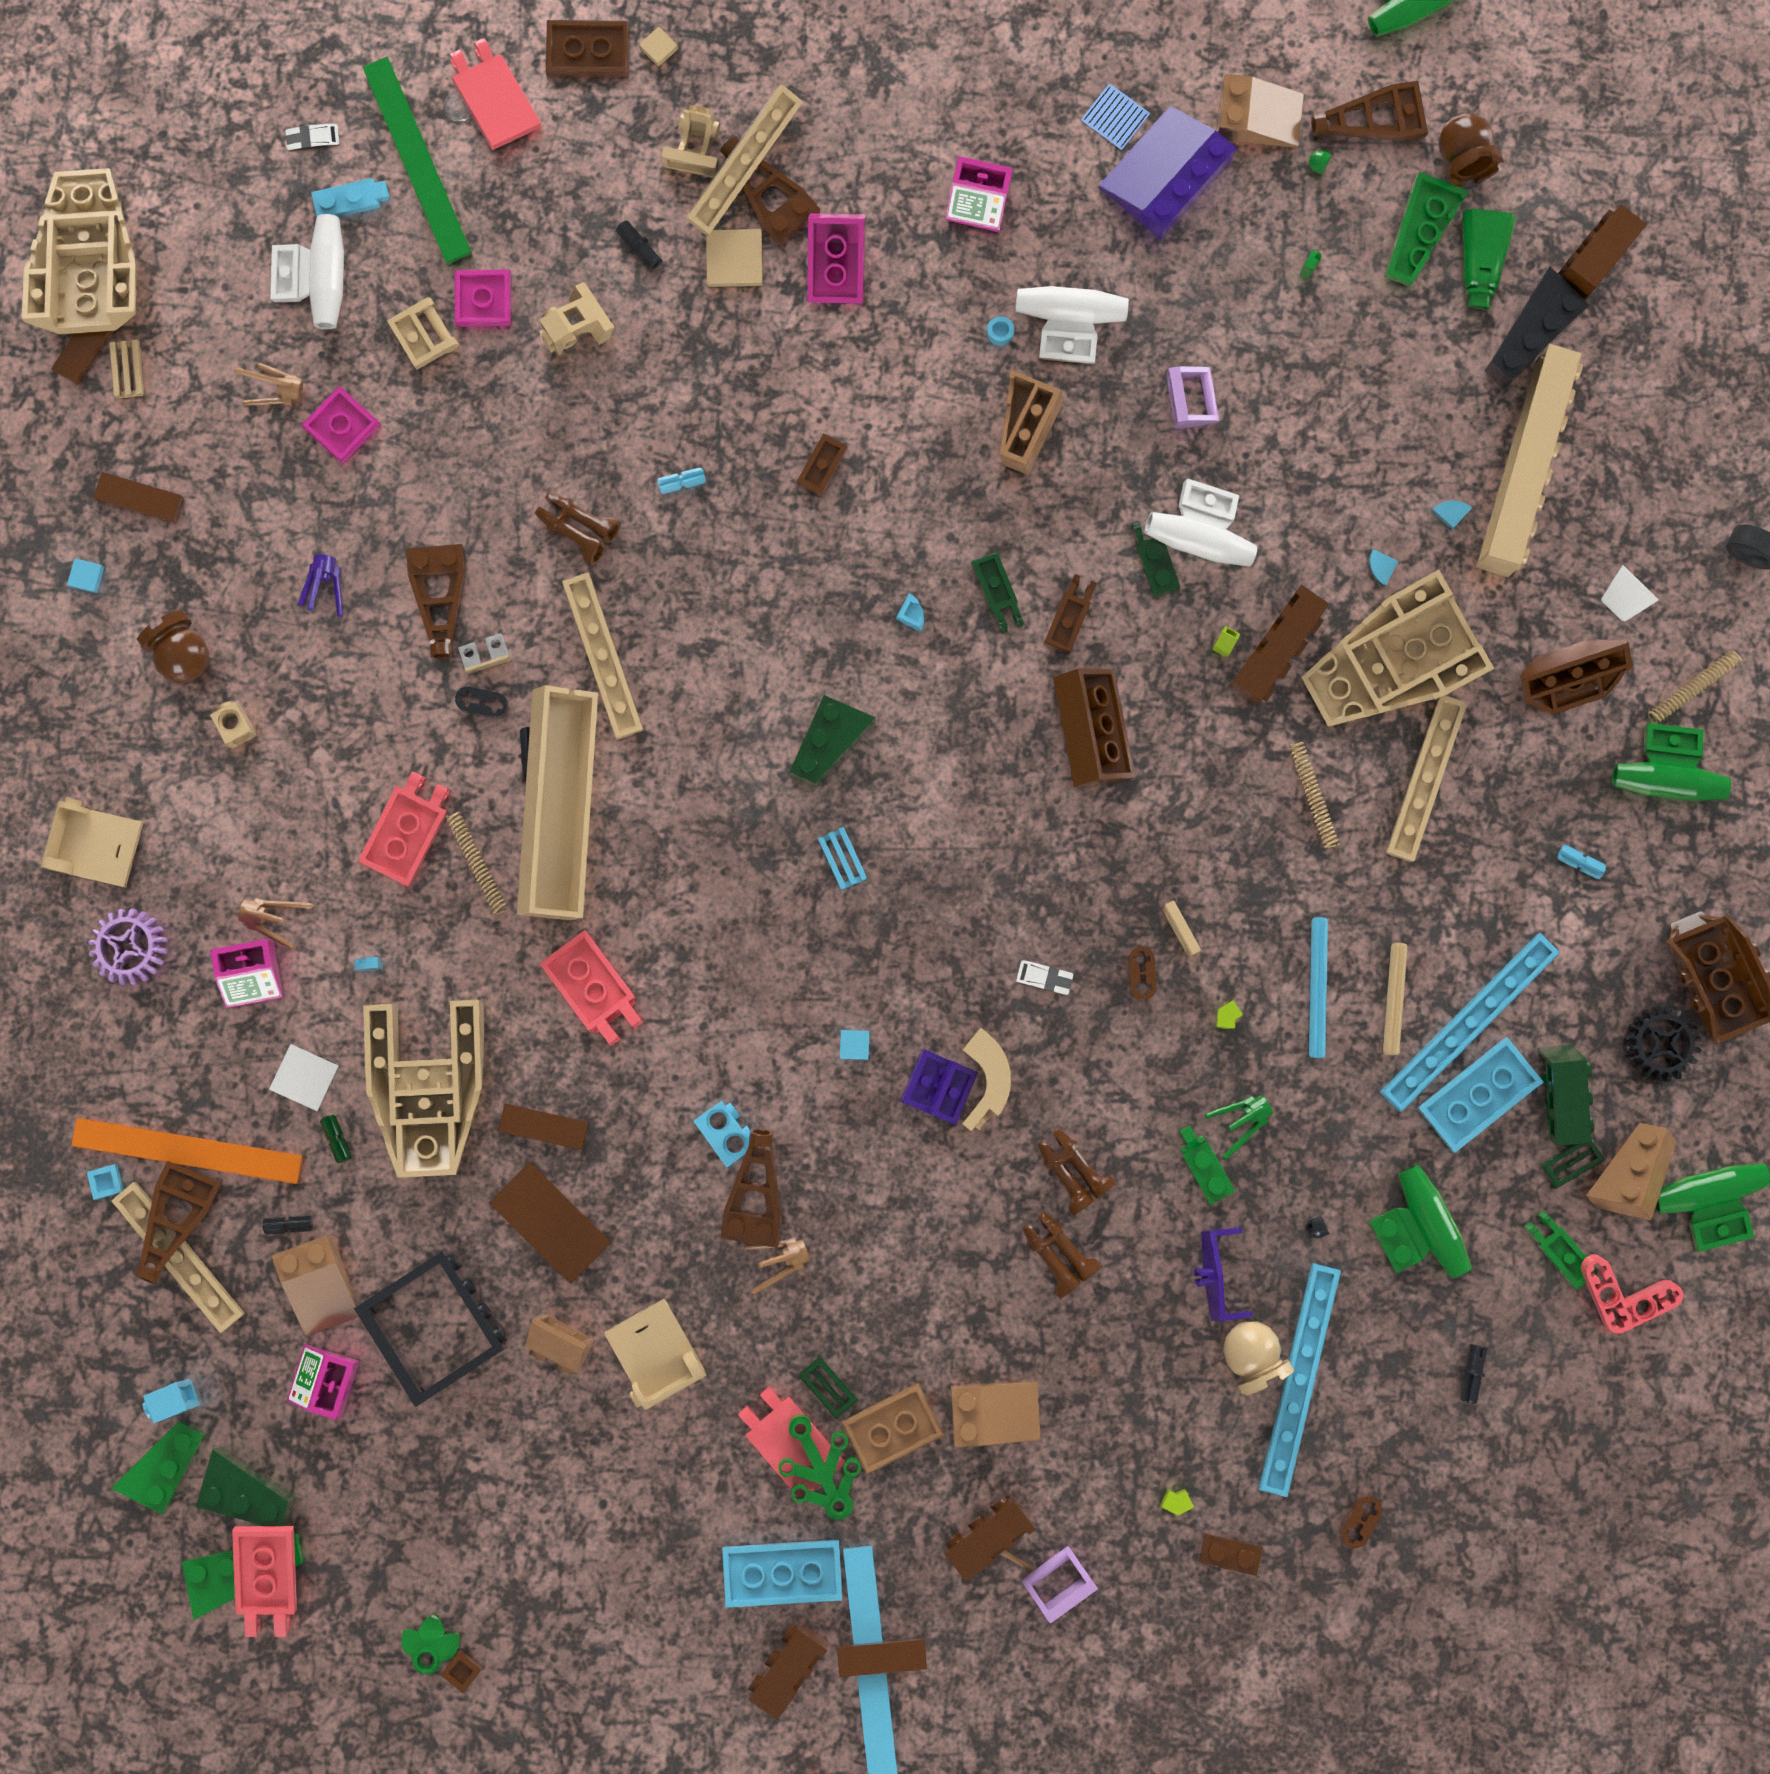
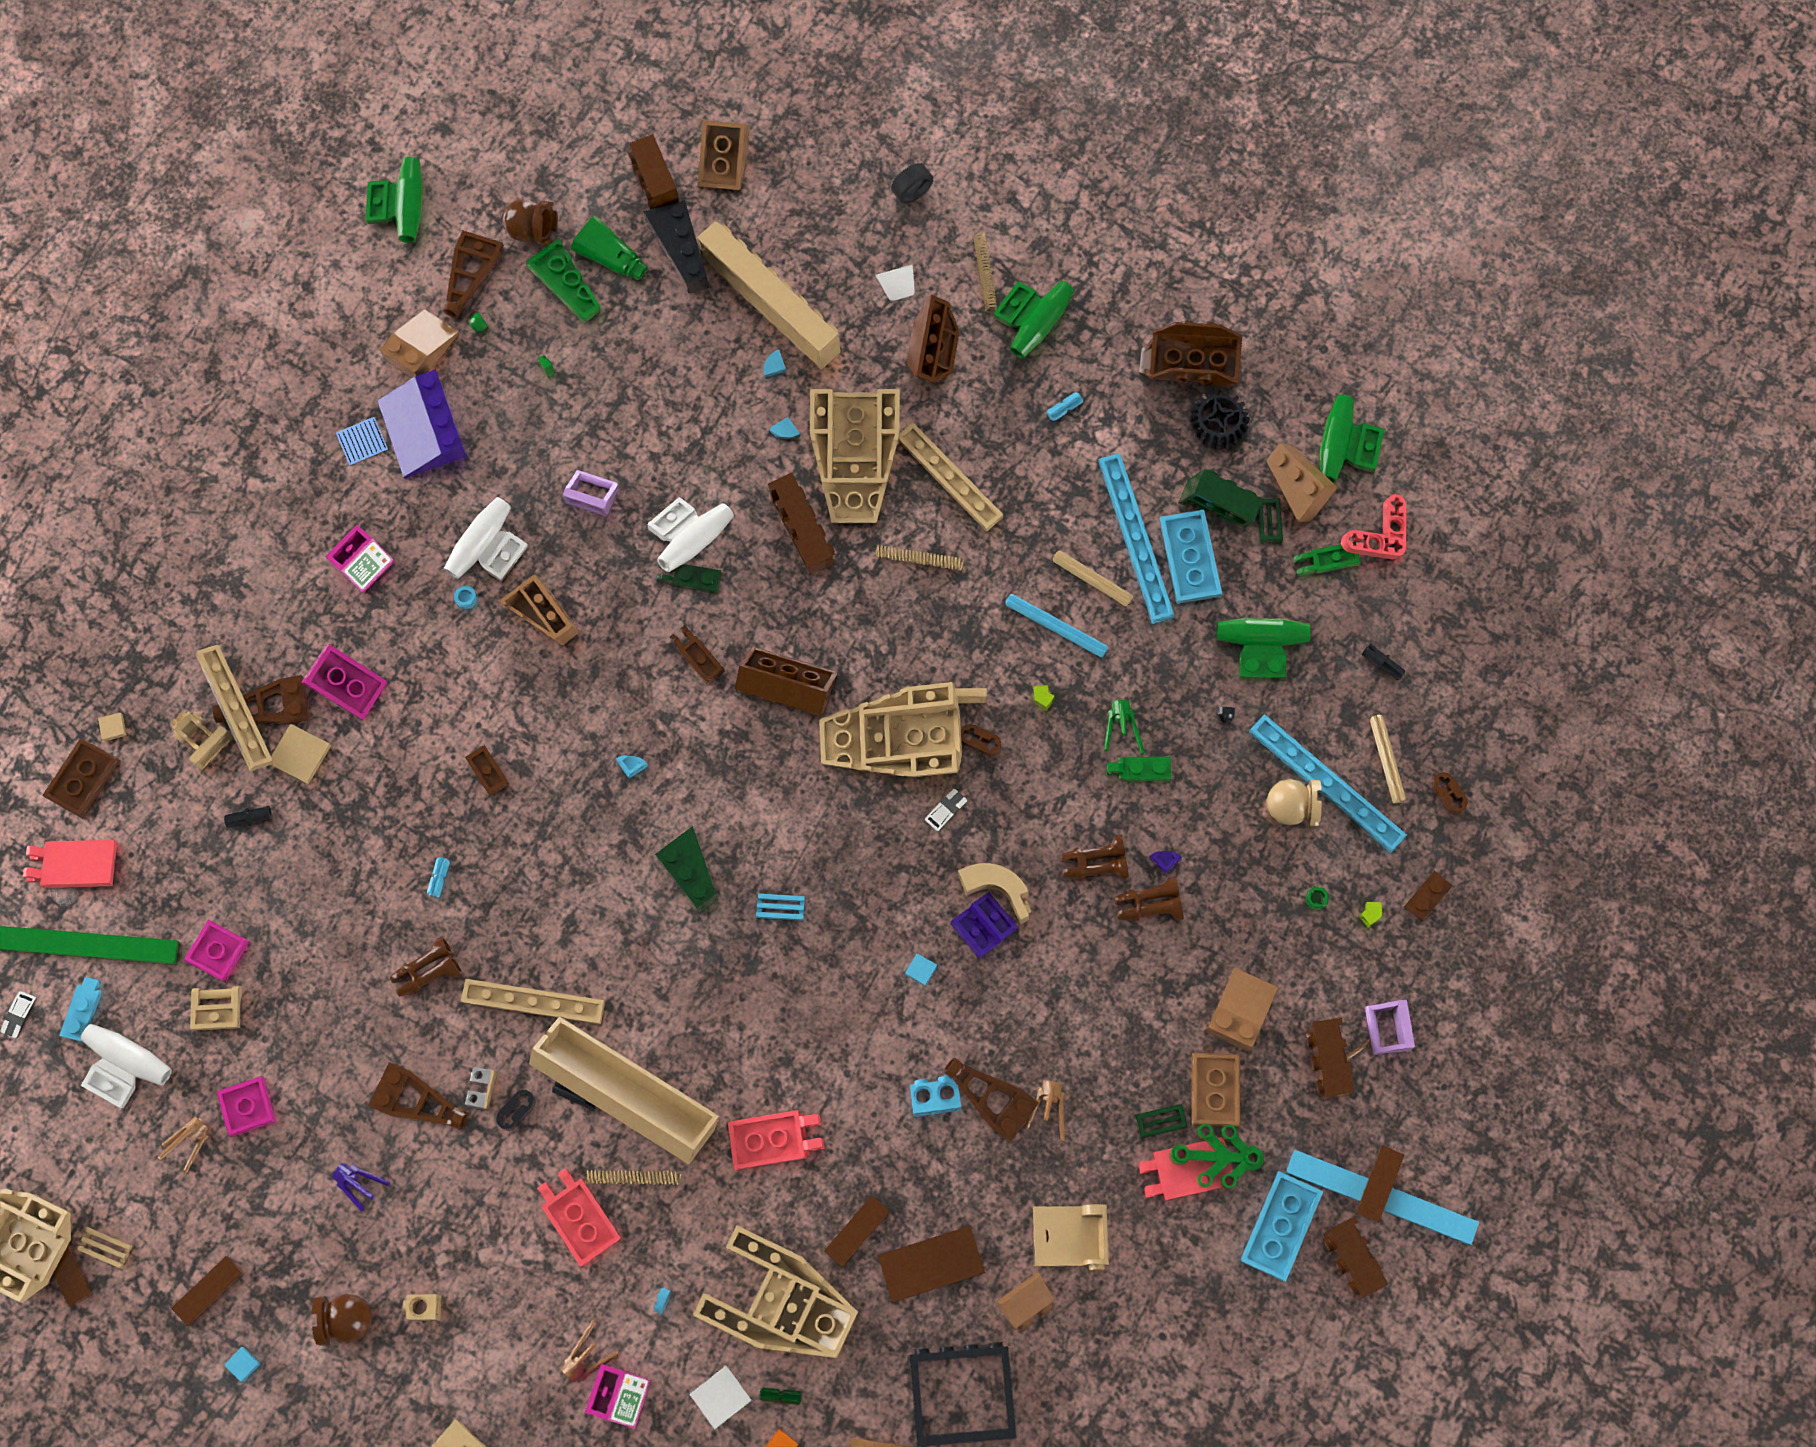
camera: 55 degrees left, 10 degrees down
tan tile [539,282,614,355] -> none
dark green hinge [971,551,1024,634] -> none
dark purple piece [1194,1227,1253,1321] -> none
lime piece [1212,626,1240,658] -> none
none -> medium nougat slope [698,120,750,190]
none -> tan wedge [820,682,962,777]
none -> dark purple tile [1149,851,1183,874]
none -> green tile [1305,886,1329,911]
none -> tan axle [1370,715,1406,804]

